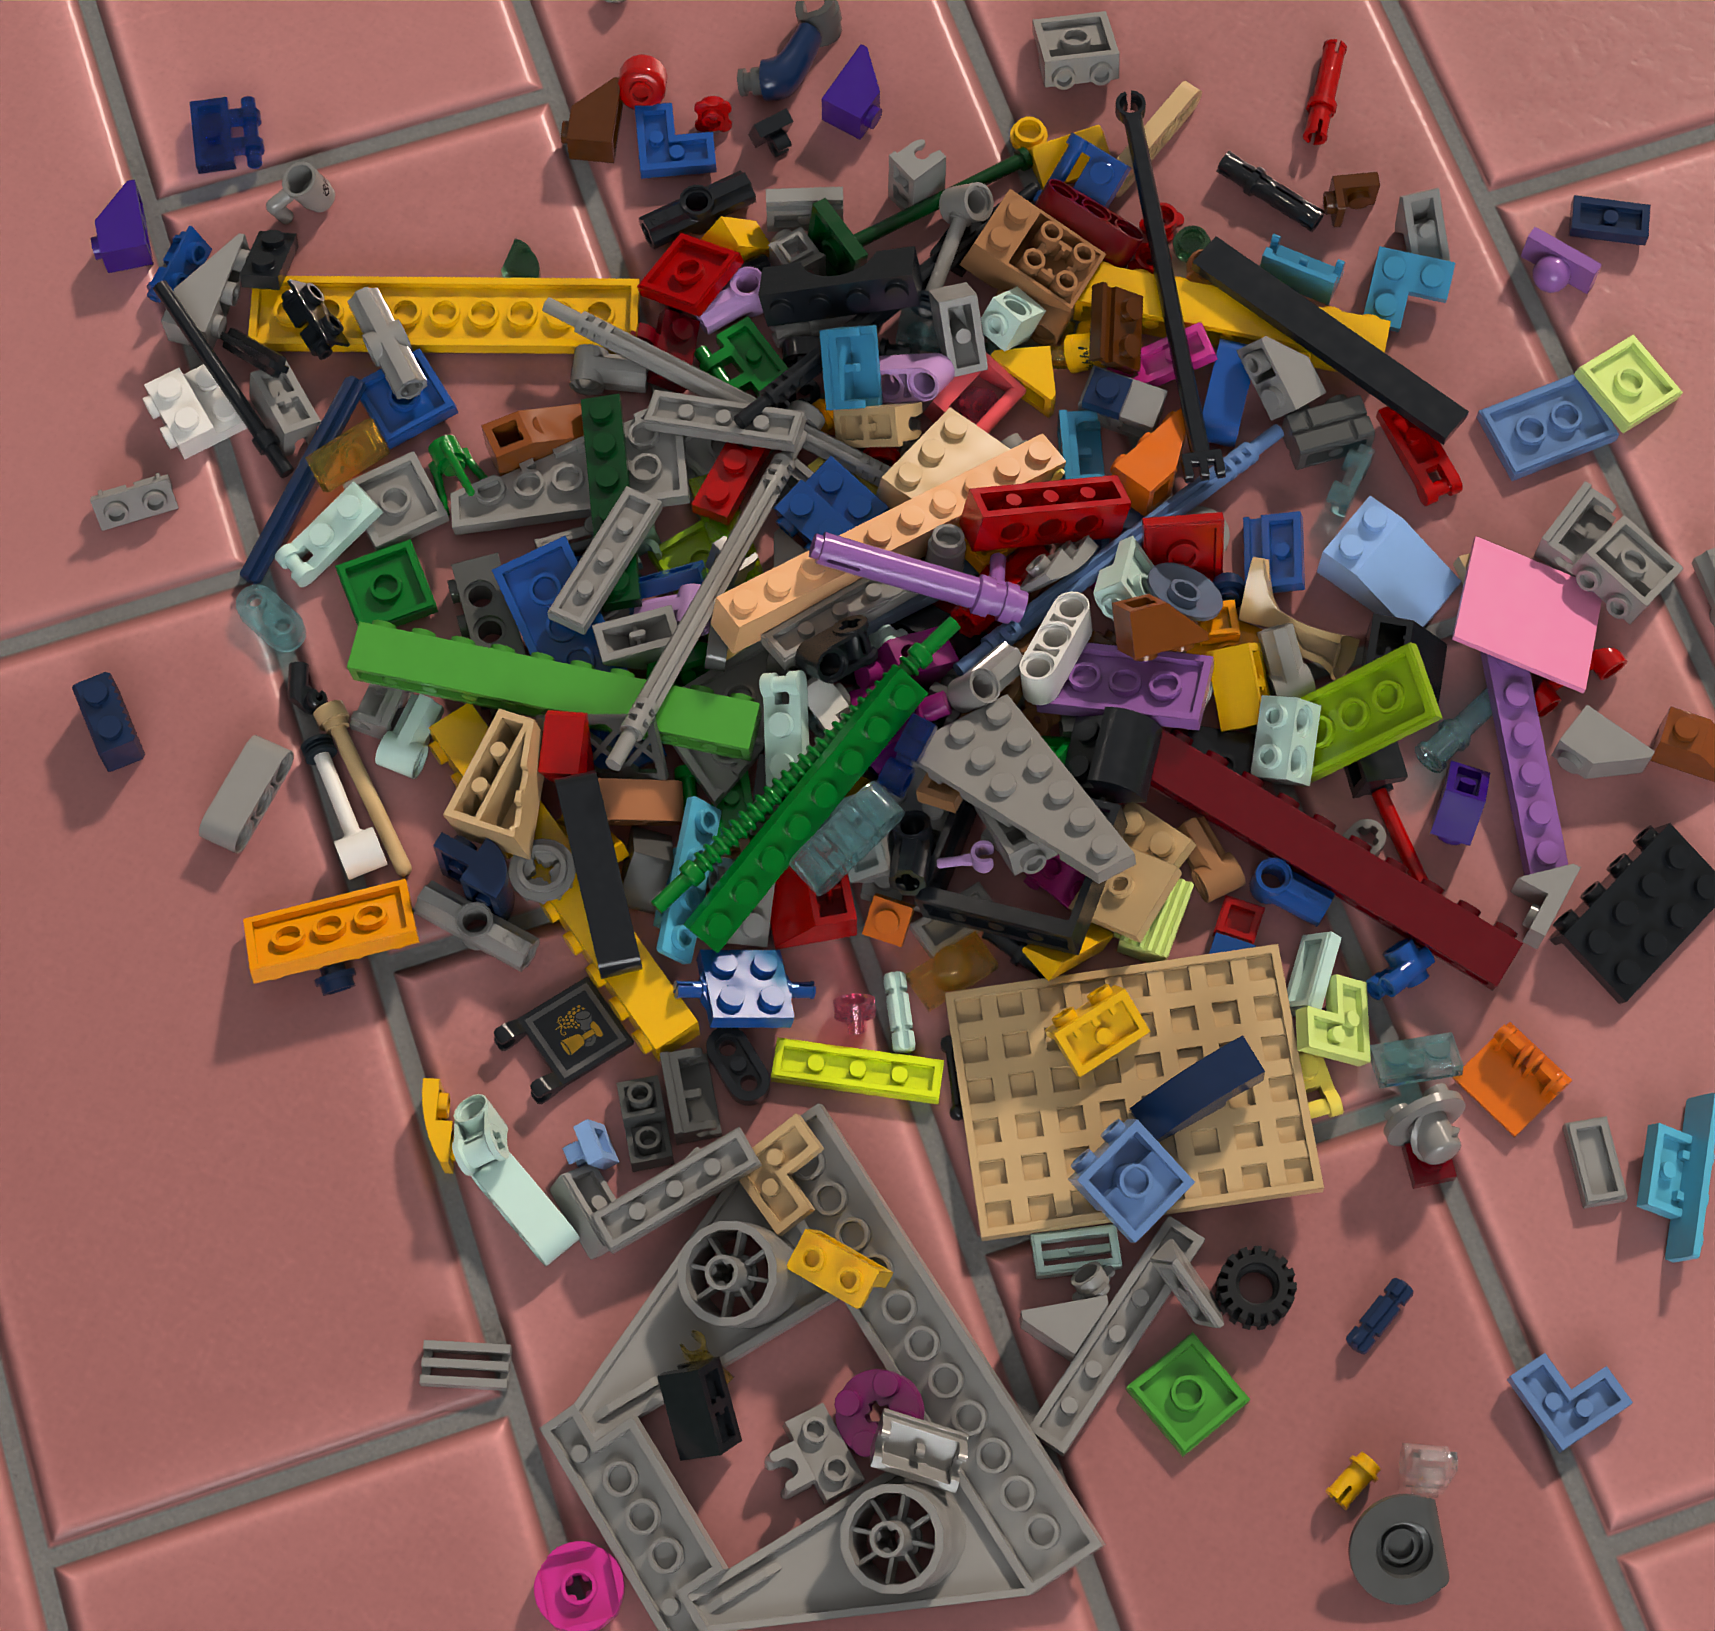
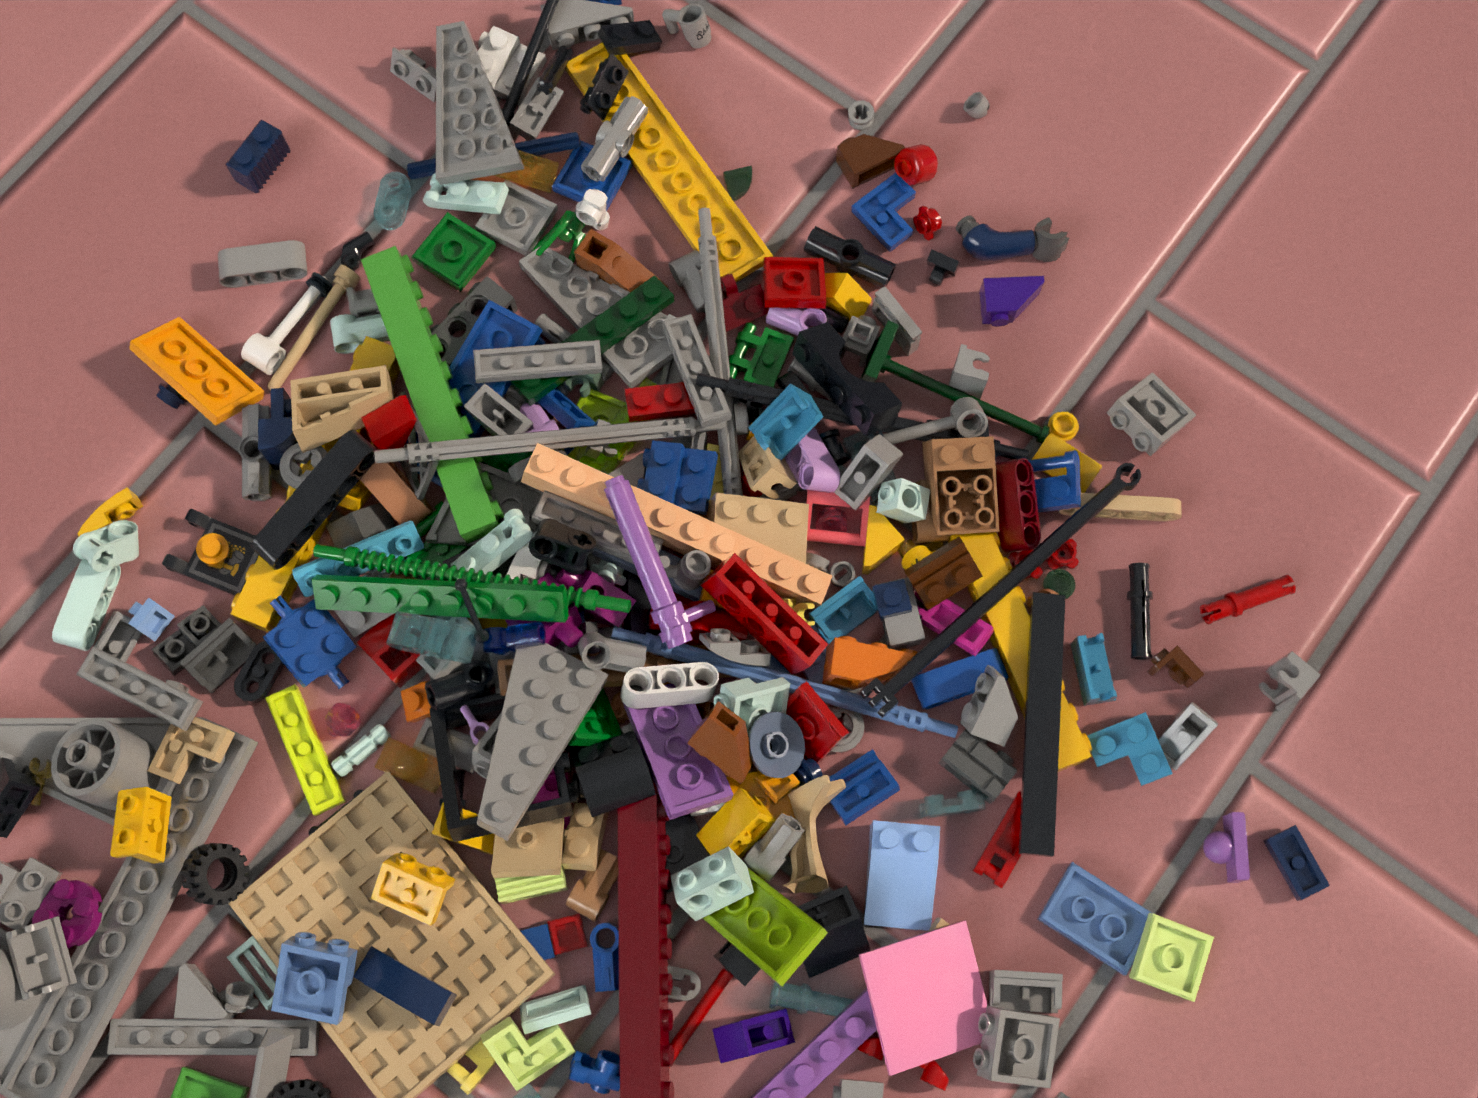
camera: 55 degrees right, 5 degrees up
none -> black tyre [181,843,250,905]
none -> light orange plate [196,533,230,565]
none -> light grey wing [436,21,525,185]
none -> black hinge [454,578,489,644]
none -> white plate [575,189,610,230]
none -> light grey hinge [828,561,855,587]
none -> light grey bush [848,101,874,130]
none -> light grey hinge [1259,651,1321,711]

